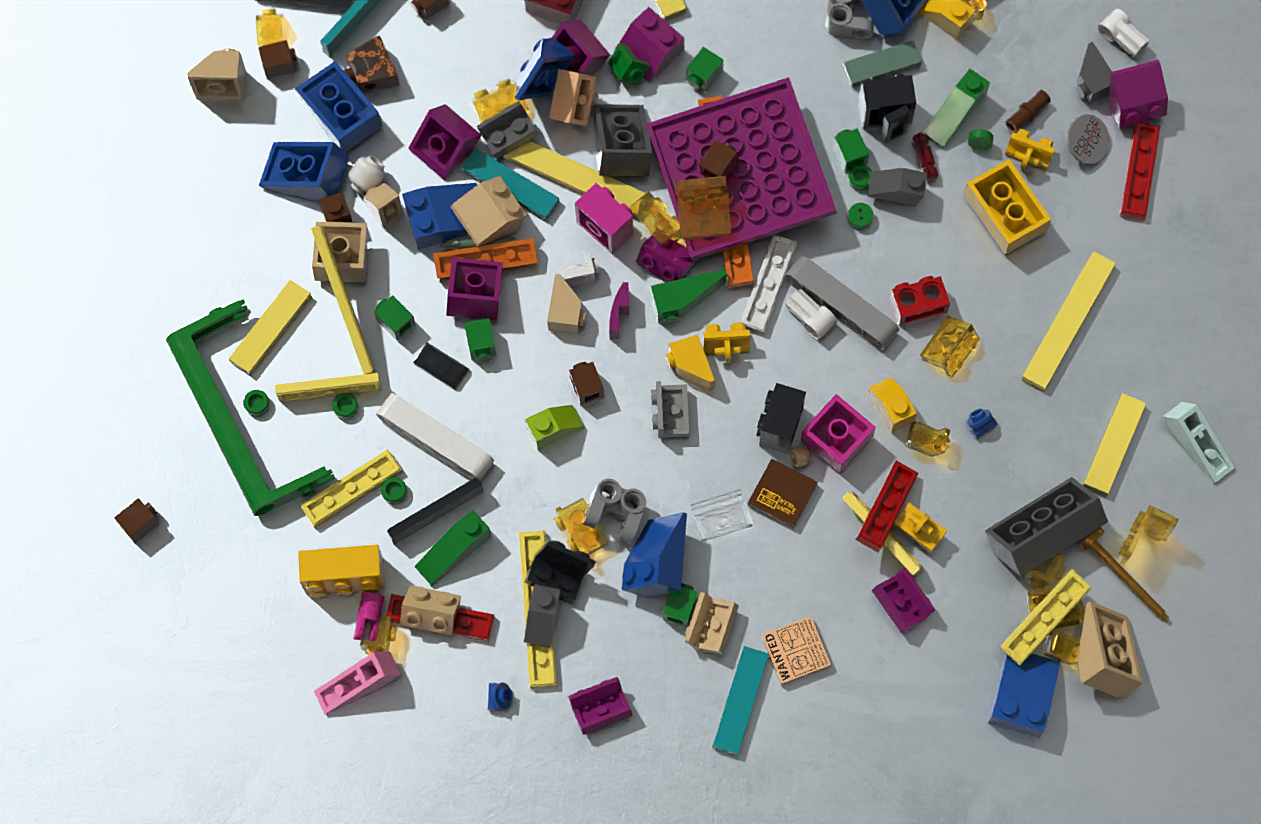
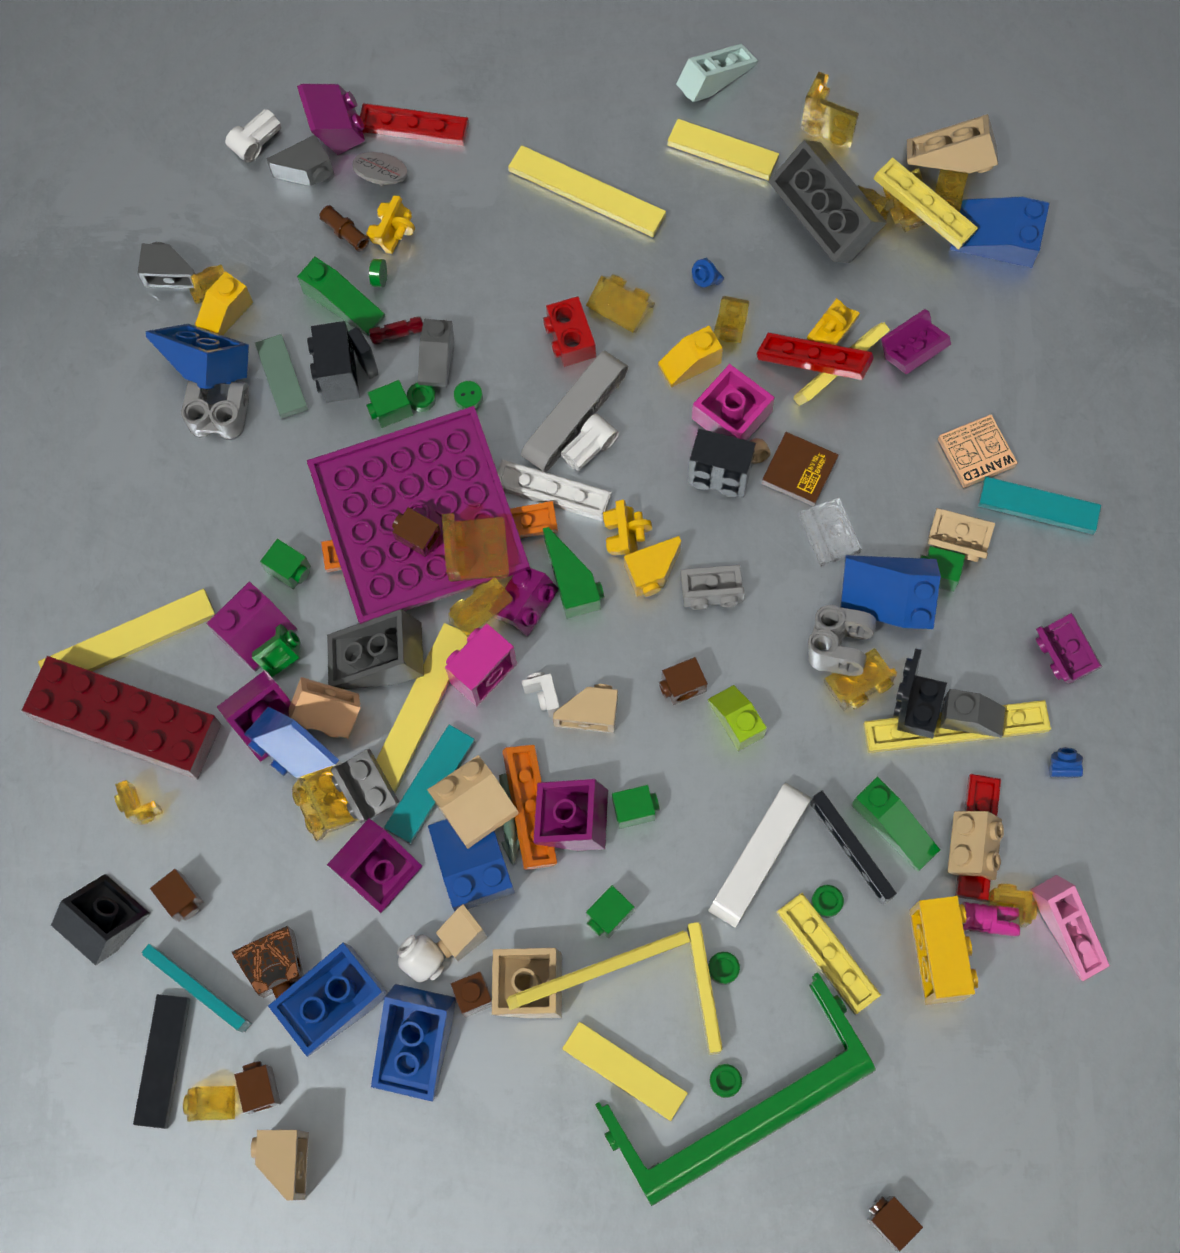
camera: 90 degrees left, 0 degrees up
black tile [413,342,469,389] -> none
magenta slope [609,282,629,339] -> none
yellow brick [963,159,1052,255] -> none
pearl gold piece [1080,527,1170,622] -> none

